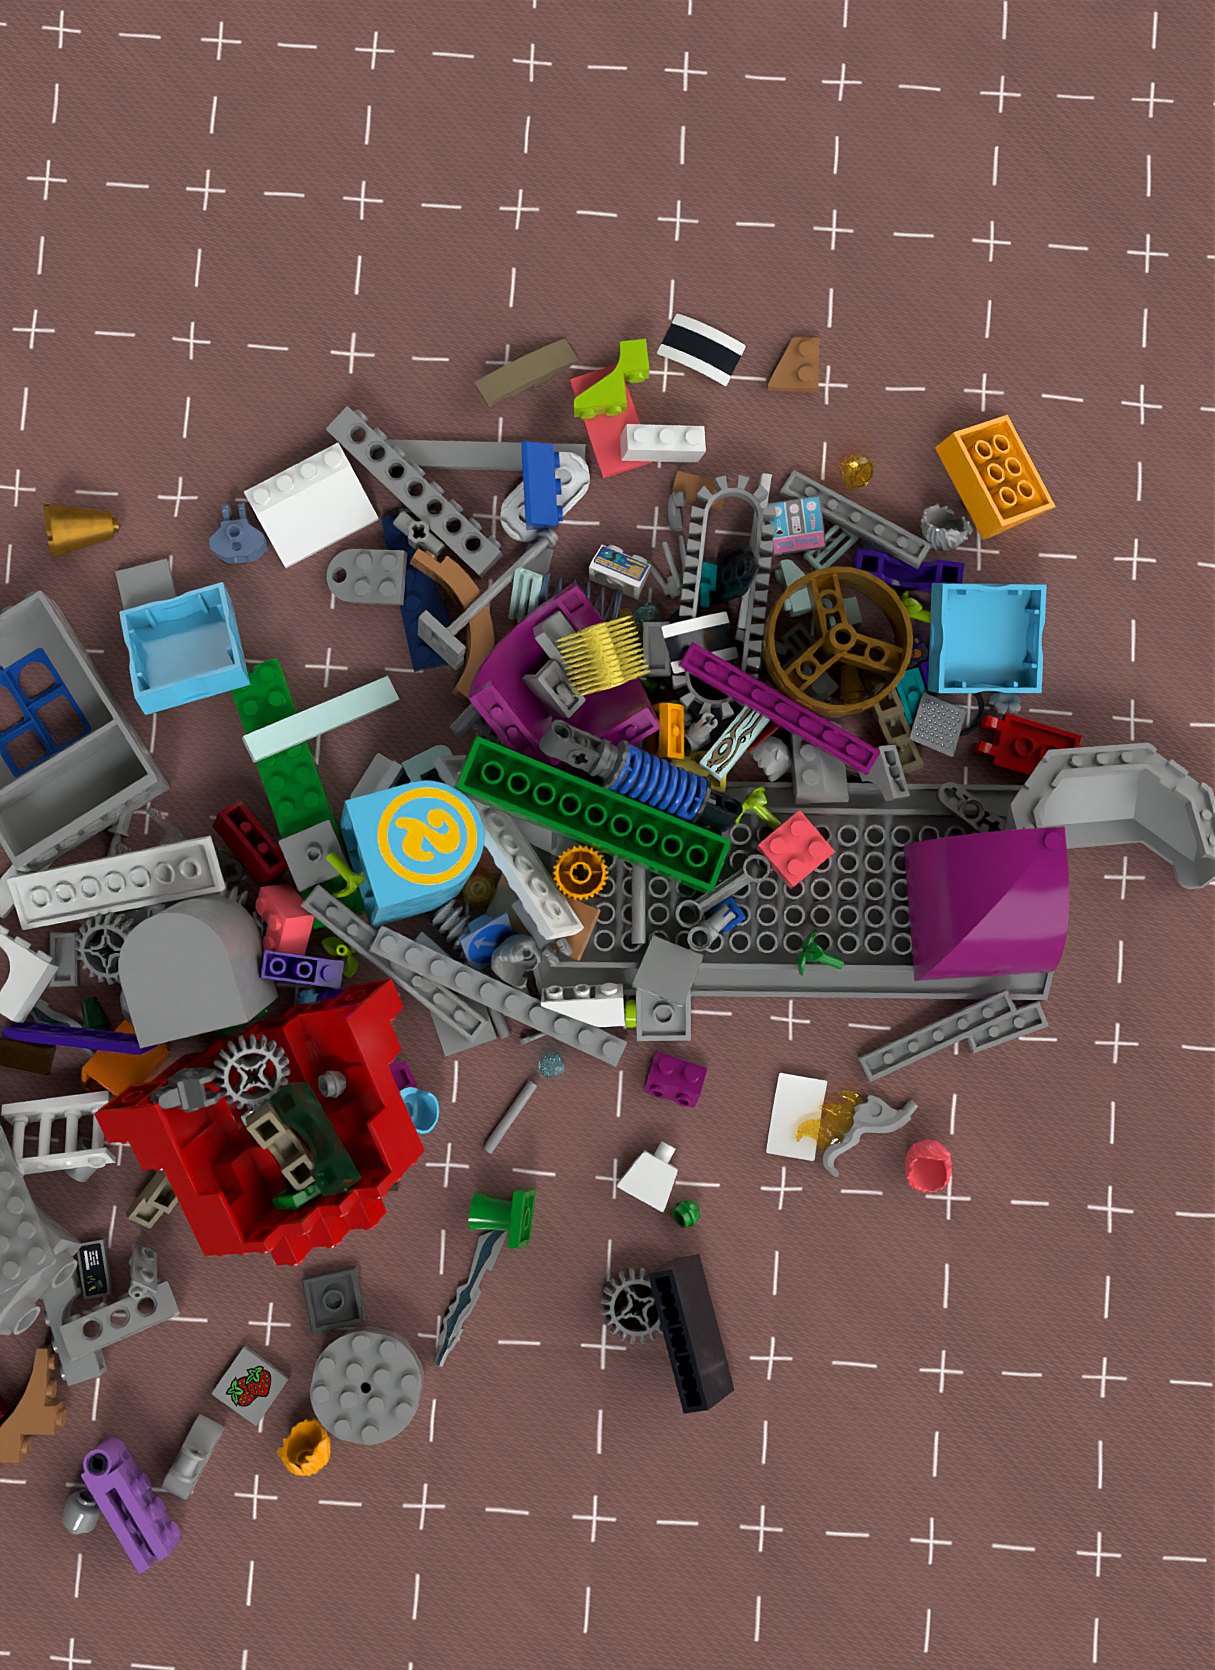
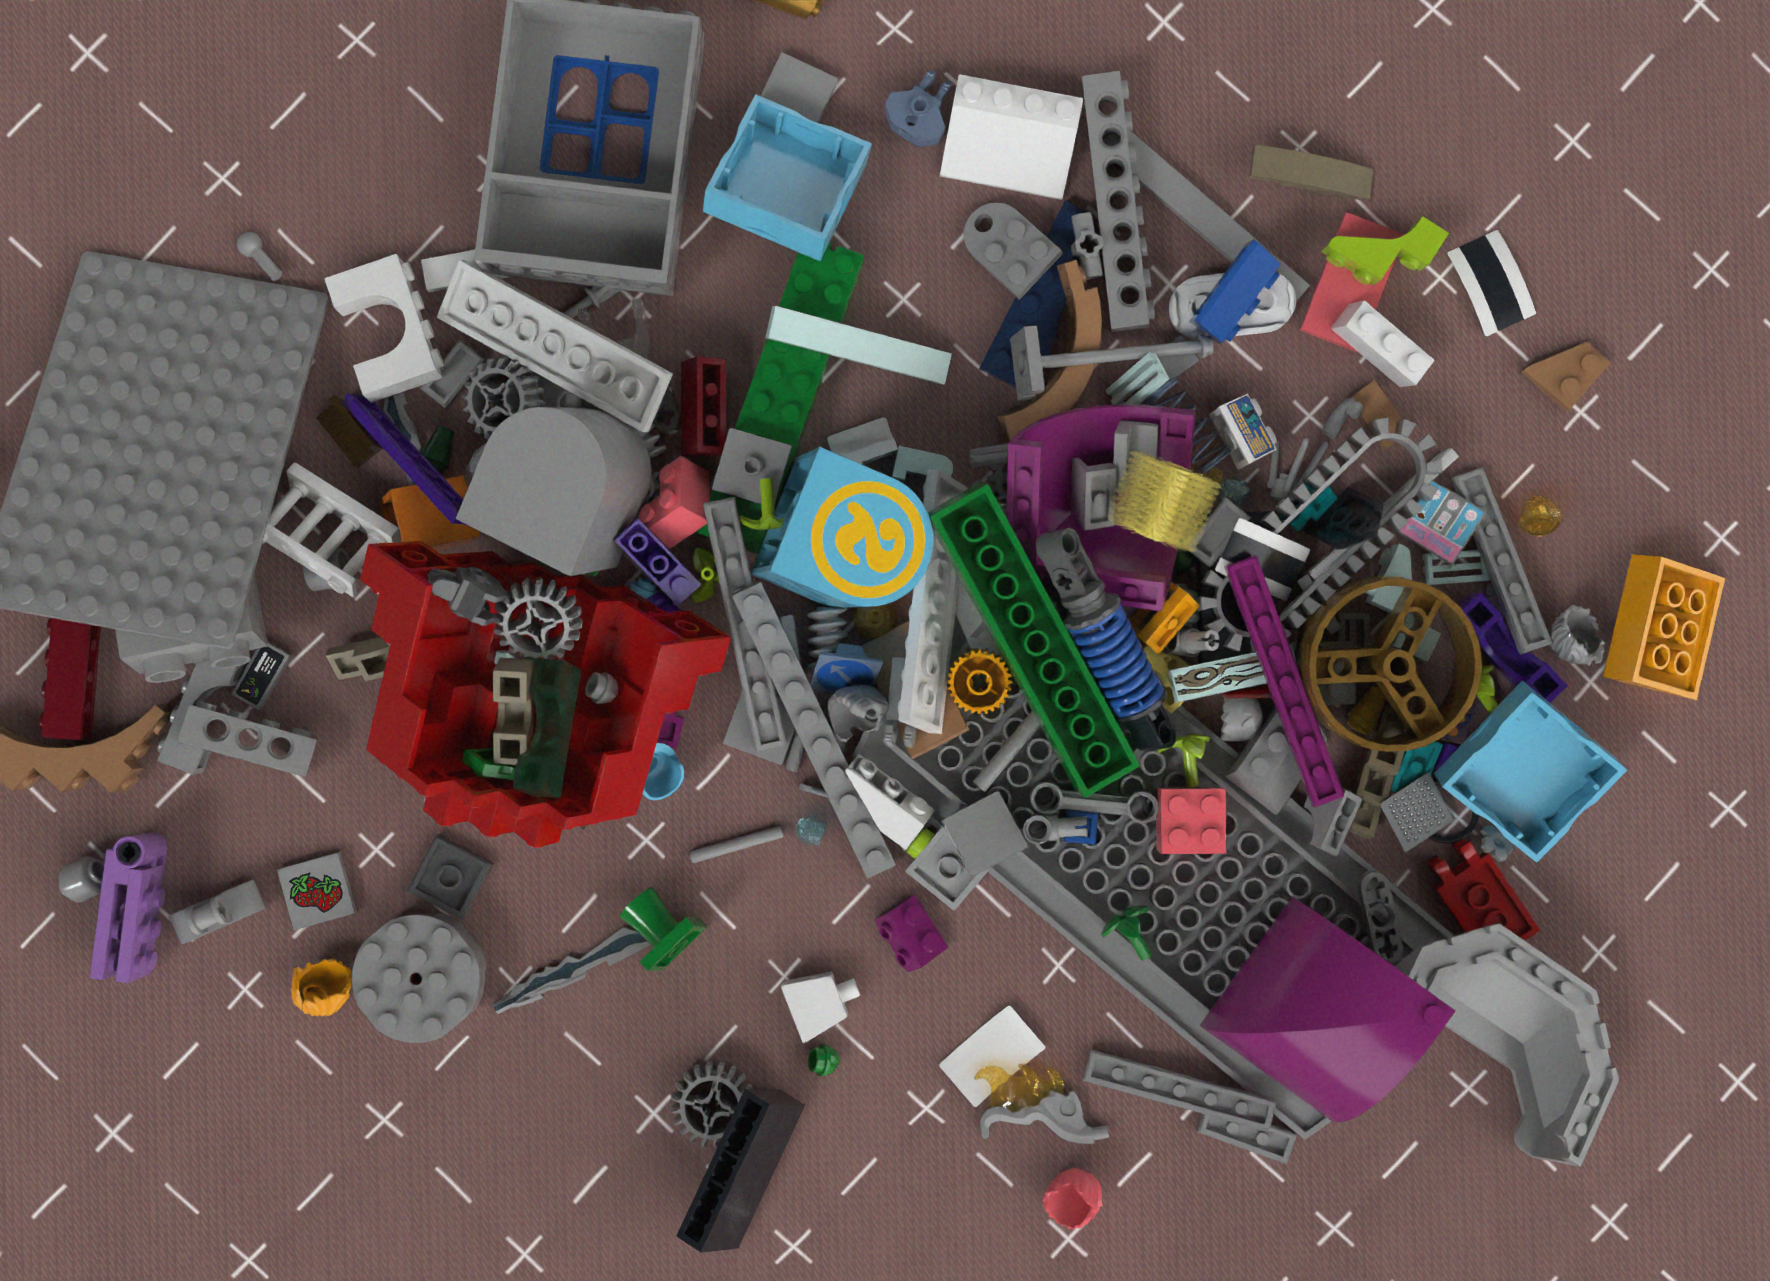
camera: 40 degrees right, 5 degrees up
light grey hinge [128,1242,157,1299] -> none

